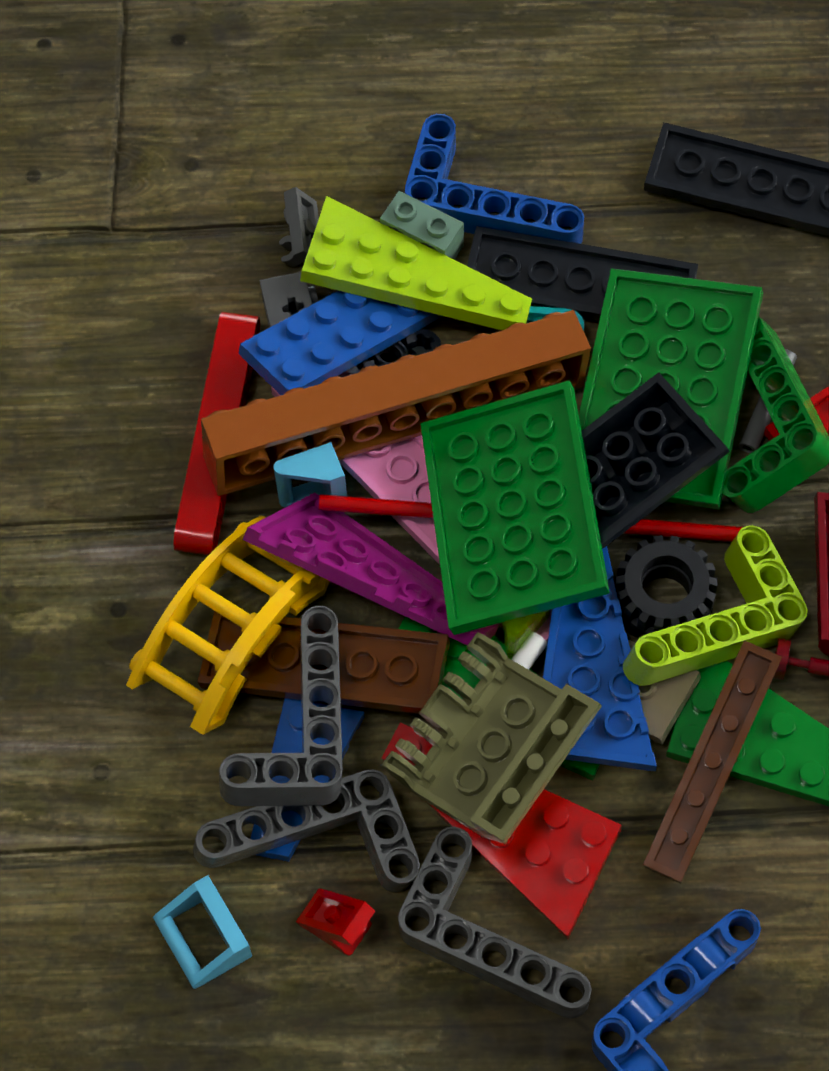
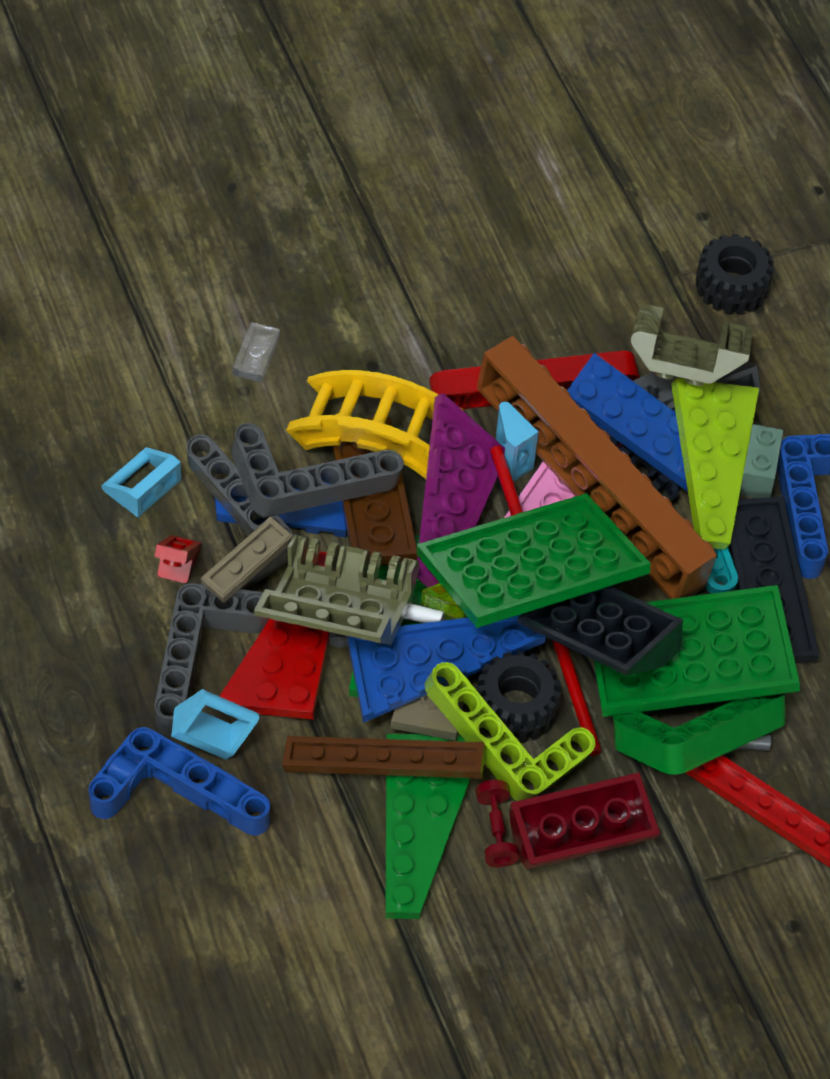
camera: 65 degrees right, 10 degrees down
none -> medium azure tile [171,689,259,760]
none -> dark tan tile [200,516,293,603]
none -> clear plate [233,322,280,383]
none -> olive slope [631,304,753,386]
none -> black tyre [695,234,774,314]

